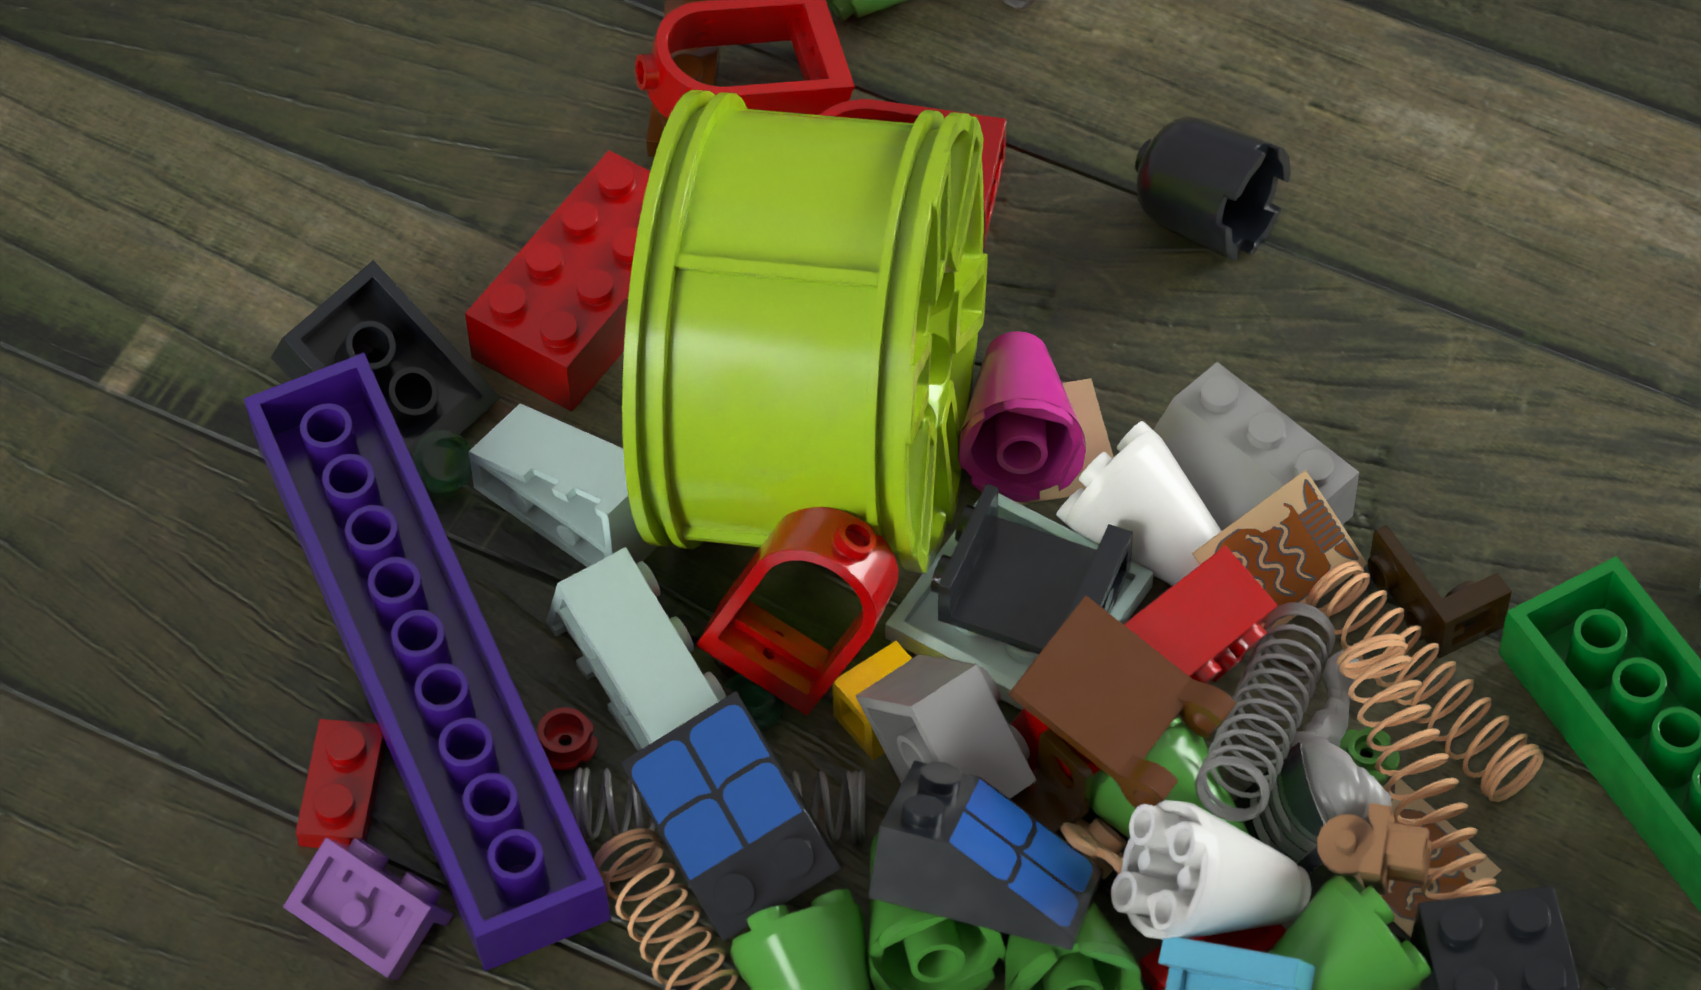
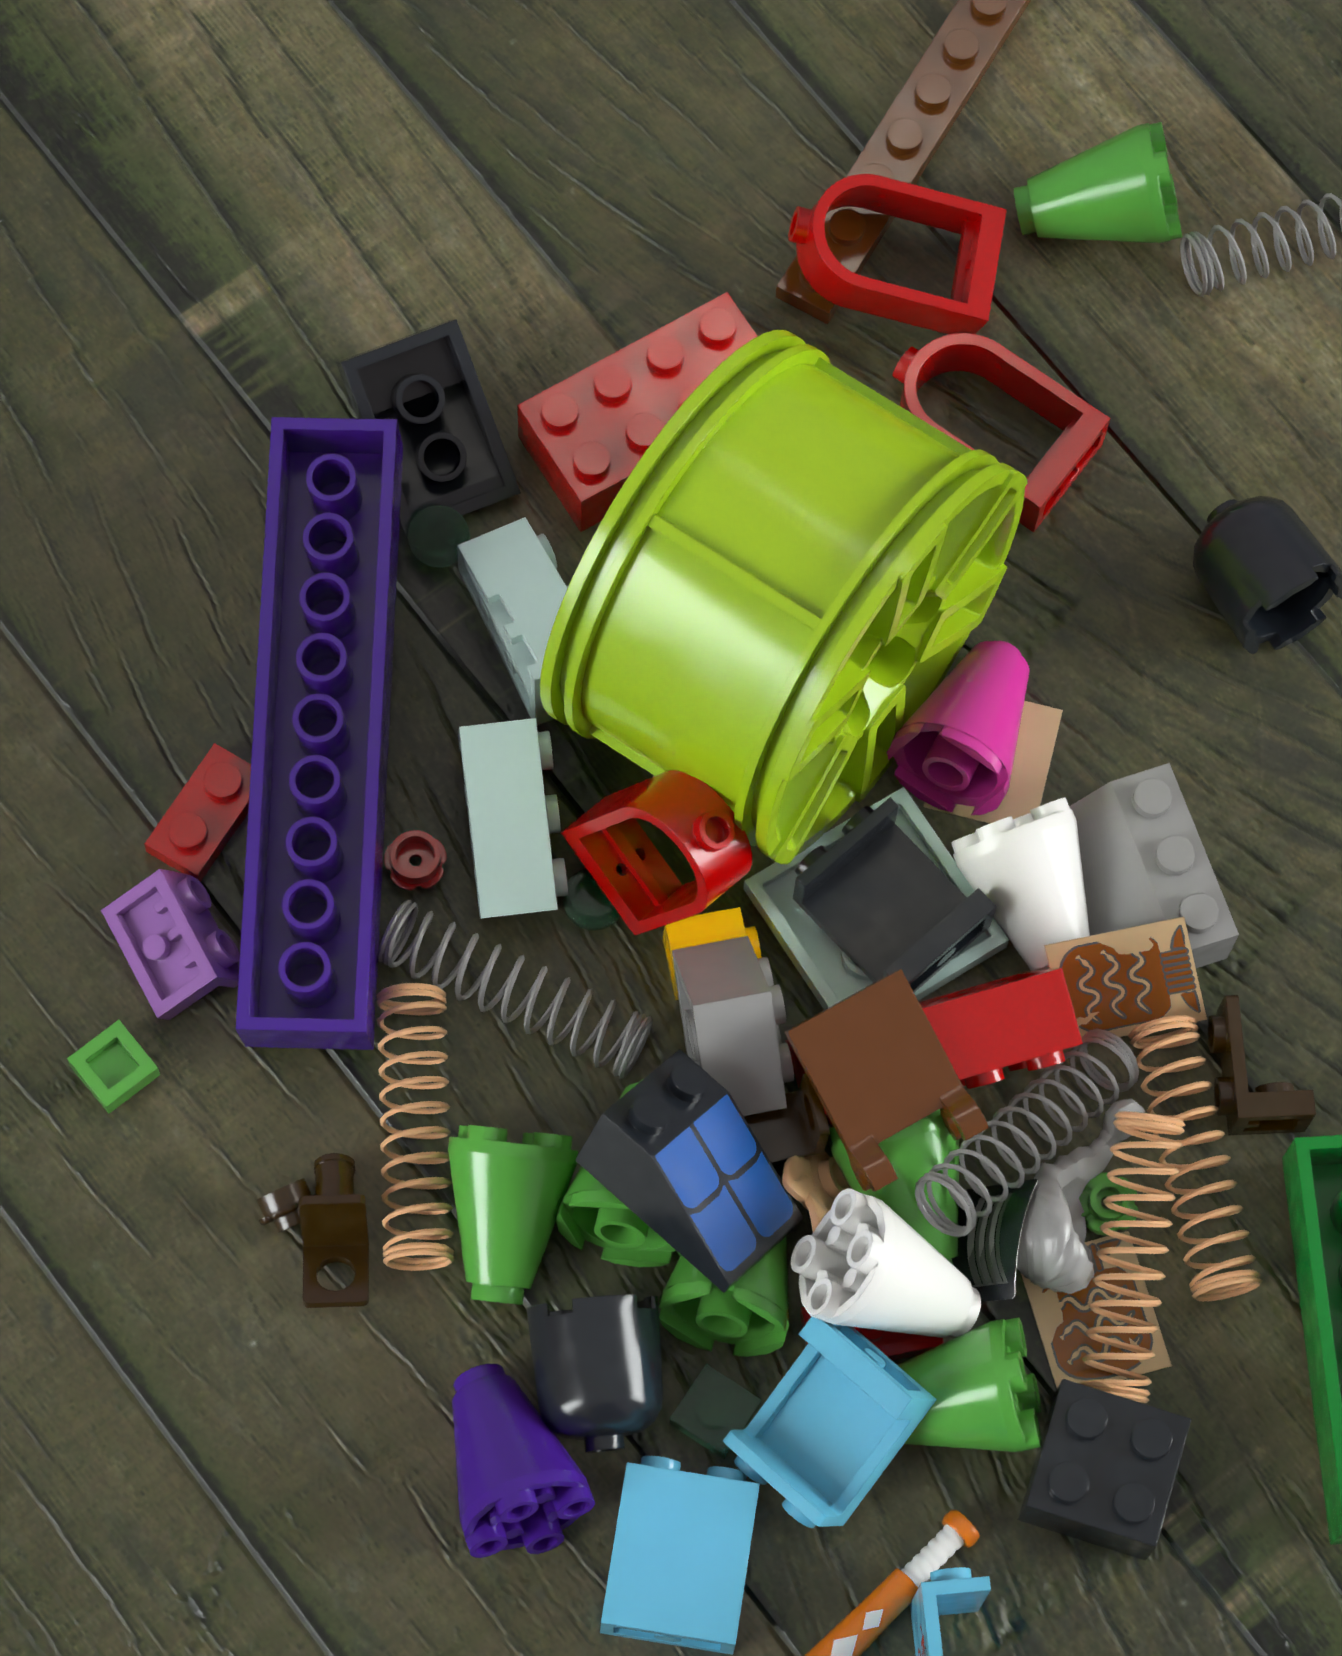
camera: 20 degrees right, 15 degrees up
slope [620,691,843,941] -> none
medium nougat hips [1317,803,1432,895] -> none

